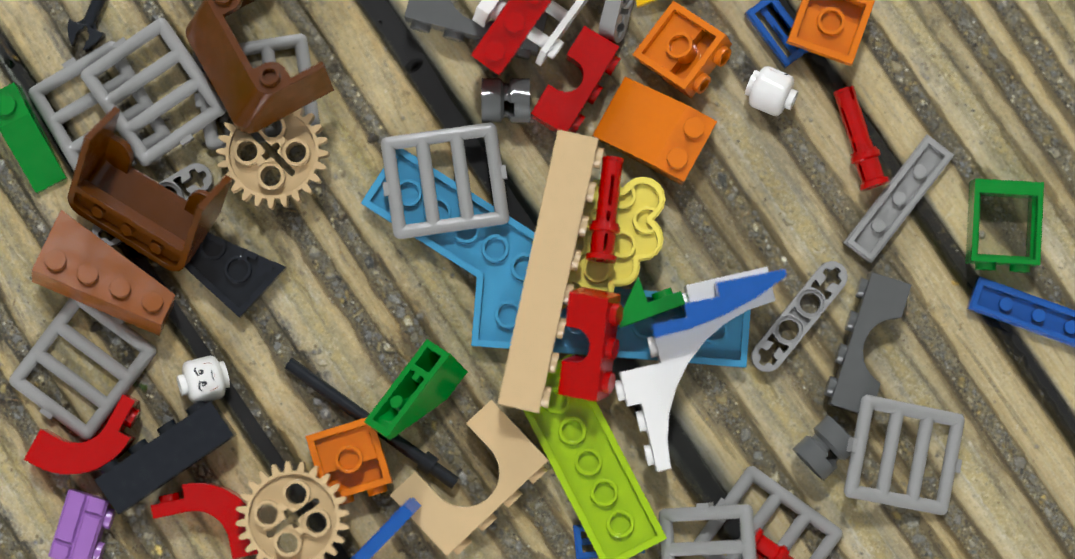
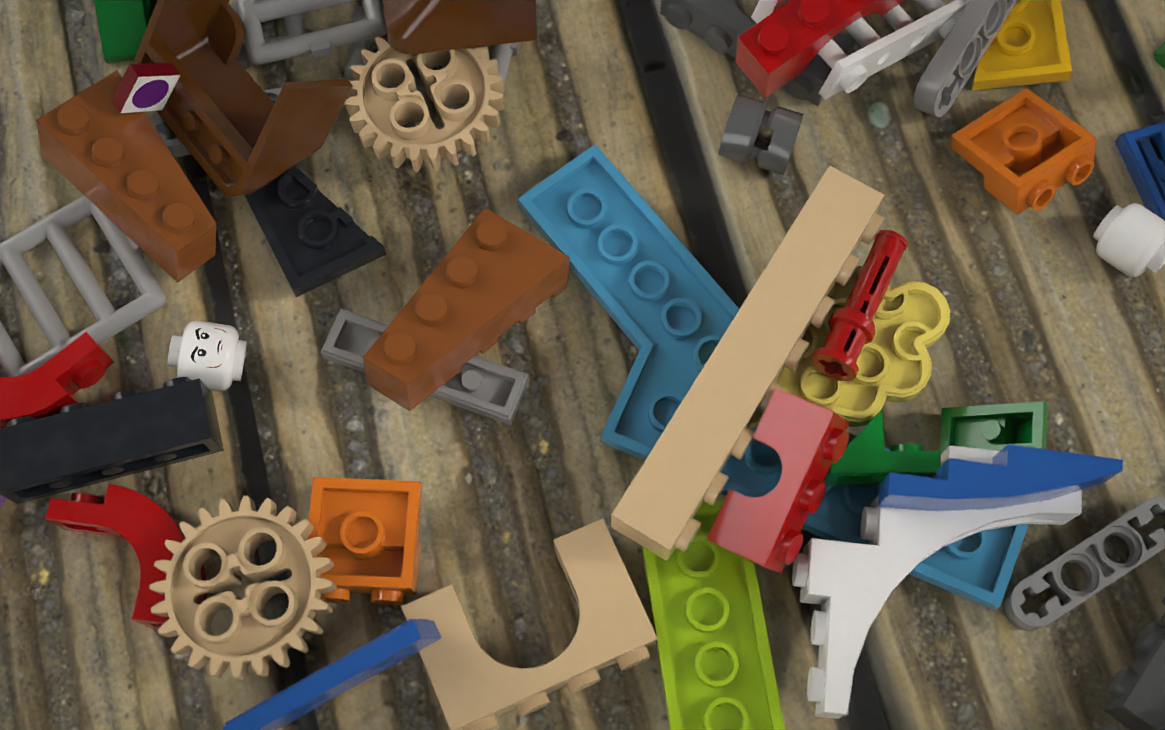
camera: 25 degrees right, 15 degrees down
black bar [284,358,459,489] -> none
green slope [364,339,468,440] -> none
light grey bar [381,122,510,239] -> none
red arch [531,26,621,133] -> none
orange slope [592,77,717,186] -> none
none -> tile [112,62,181,113]
none -> light grey tile [321,308,529,425]
none -> dark orange wedge [363,208,570,411]
none -> green slope [939,401,1048,455]

